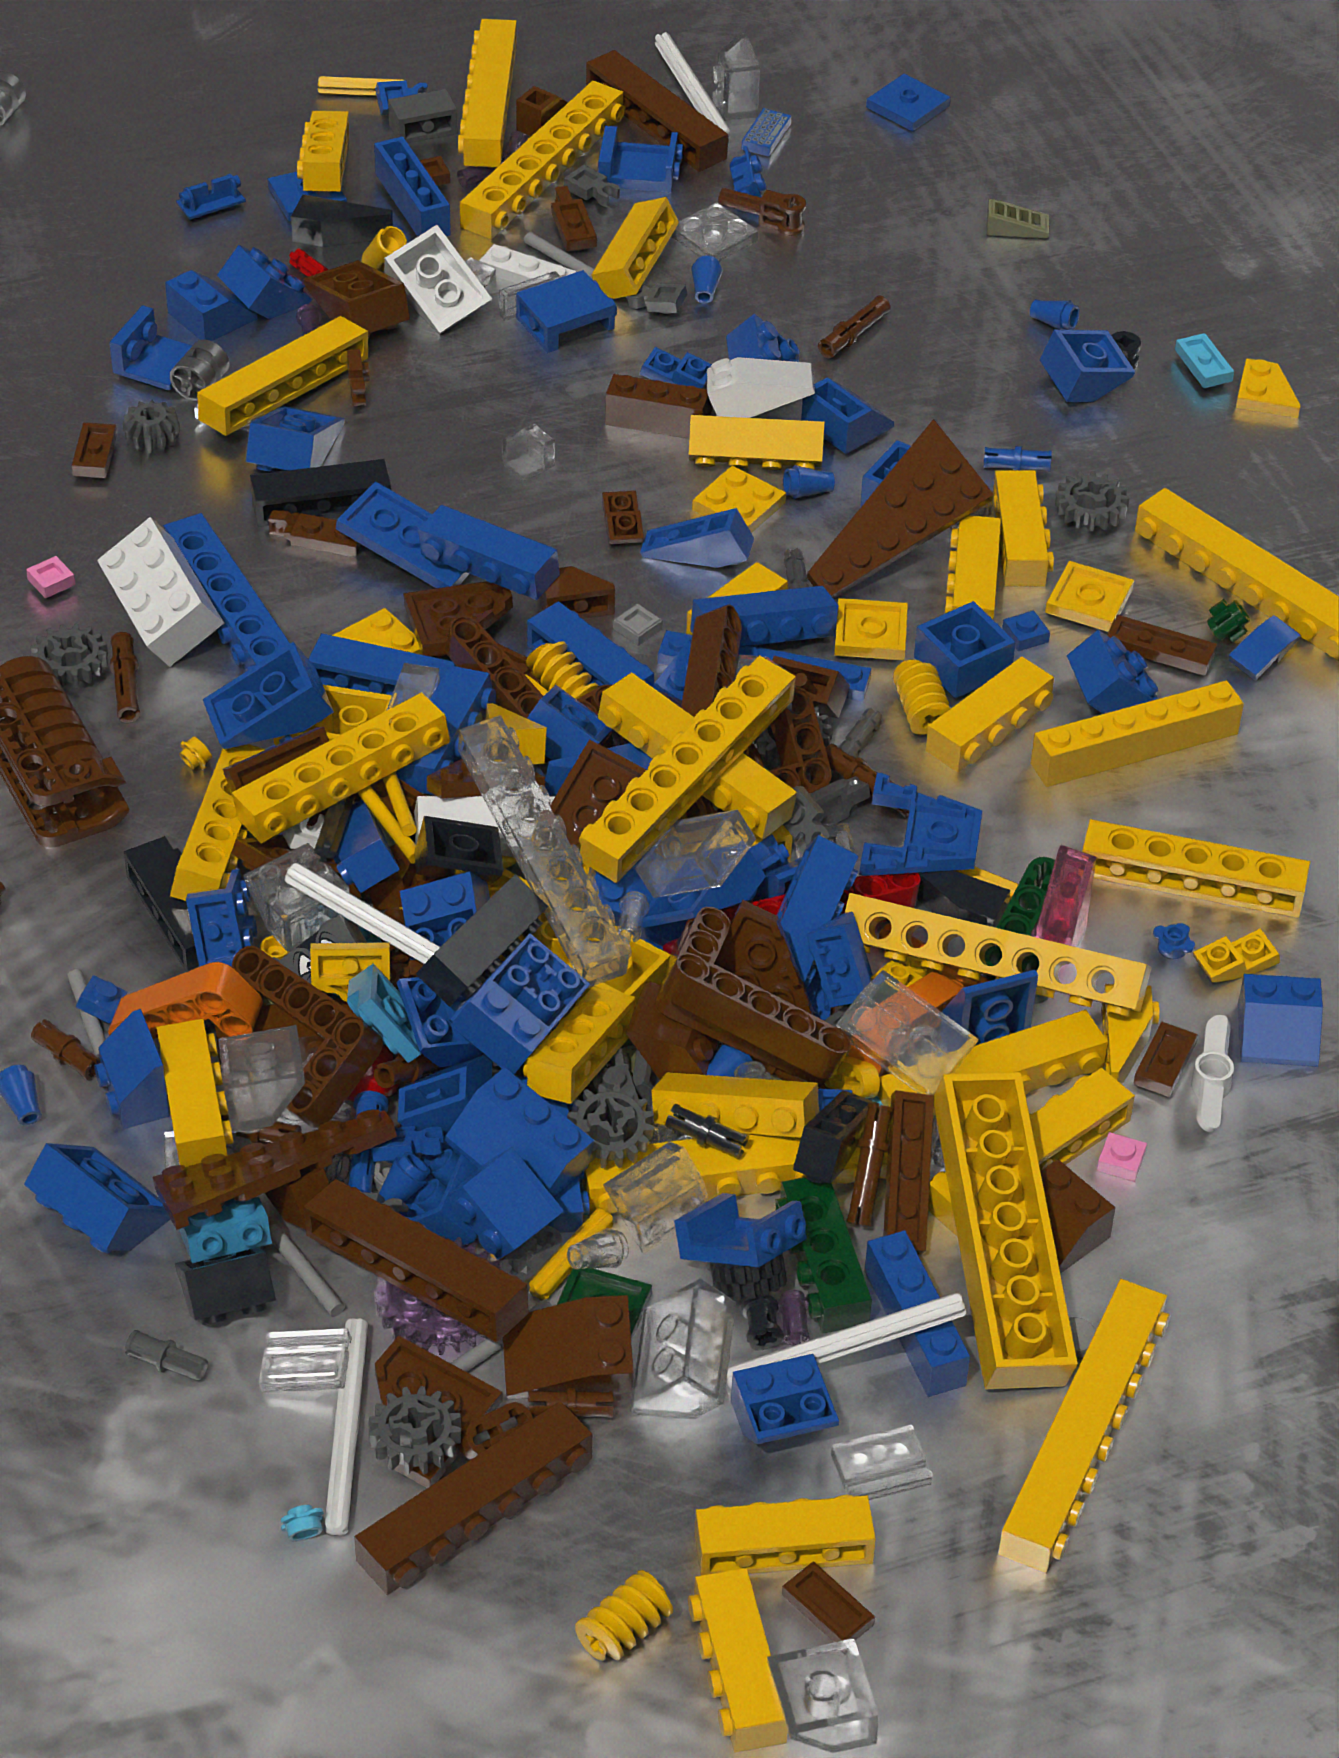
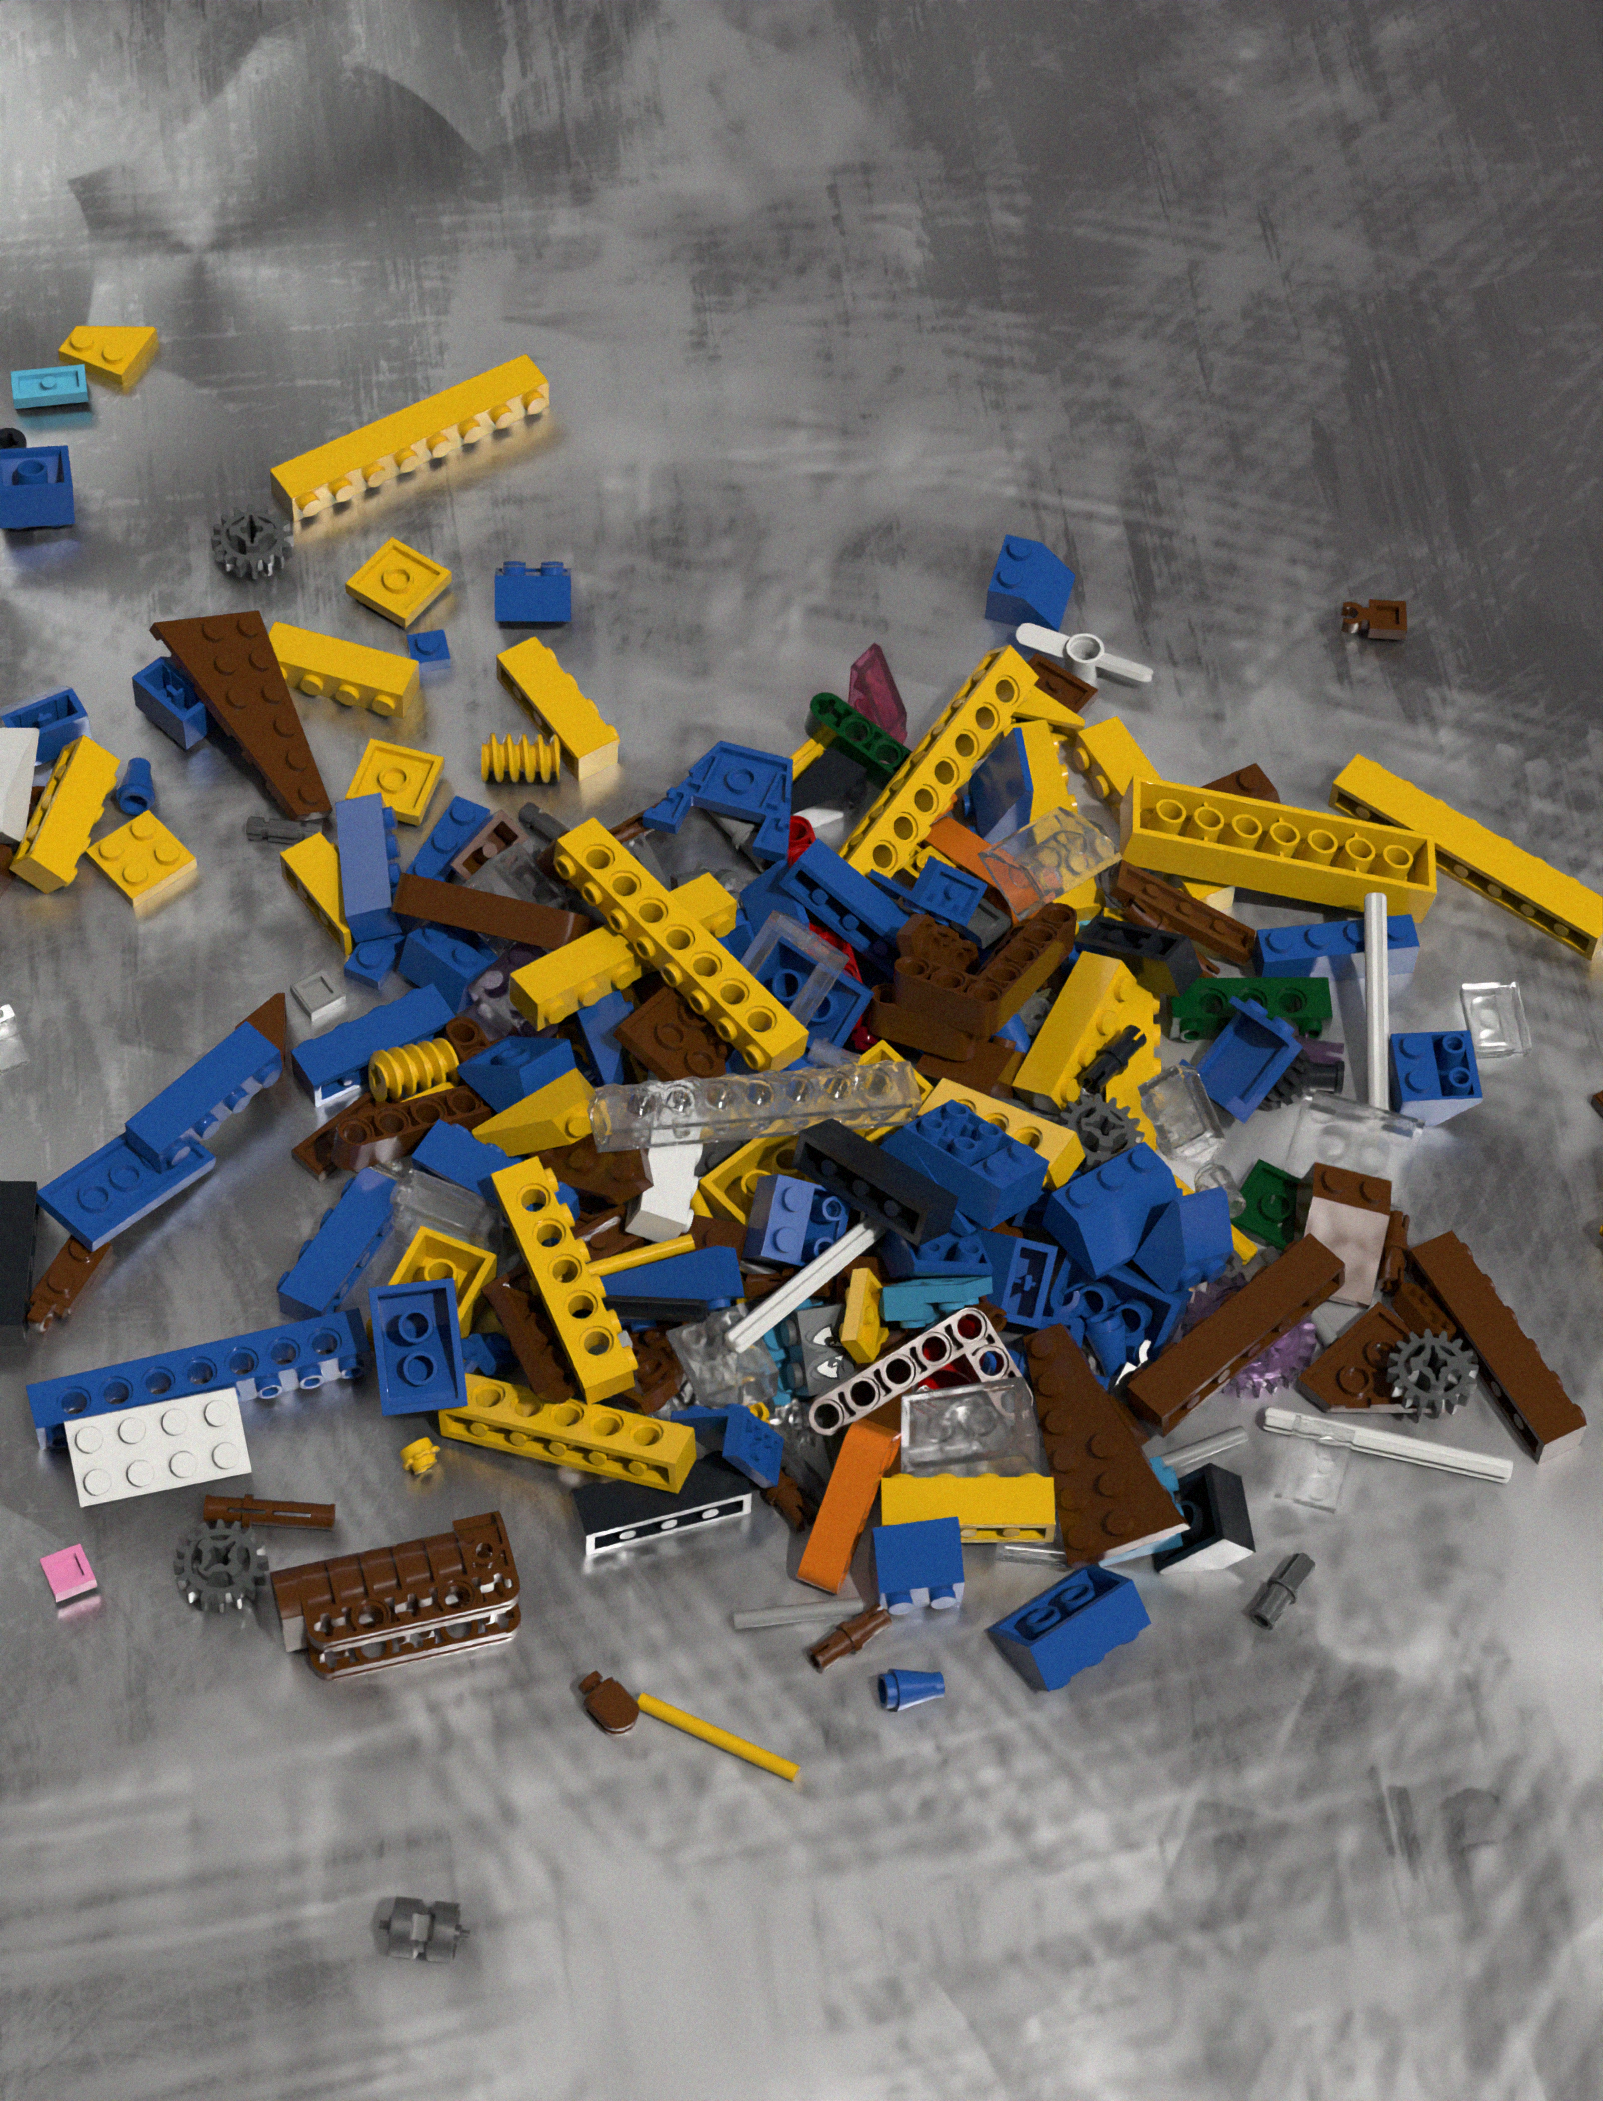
camera: 80 degrees left, 10 degrees up
blue plate [76,975,128,1024] -> none
medium azure plate [281,1505,324,1541] -> none
yellow wing [332,608,422,655] -> none
yellow bar [382,771,417,836] -> none
reddish brown plate [403,581,513,658] -> none
black slope [414,816,504,885] -> none
reddish brown slope [602,490,644,544] -> none
blue slope [640,508,754,568] -> none
yellow brick [694,1495,876,1576] -> none
blue brick [914,601,1016,698] -> none
blue pin [984,446,1052,472] -> none
yellow brick [993,470,1054,586] -> none
yellow brick [1030,680,1244,787] -> none
yellow brick [1079,819,1310,918] -> none
bright pink plate [1097,1132,1147,1182] -> none
reddish brown plate [1107,614,1217,676] -> none
blue plate [1153,923,1195,959] -> none
yellow slope [1193,928,1280,982] -> none
dark green gear [1207,599,1250,643] -> none
blue slope [1229,615,1301,681] -> none

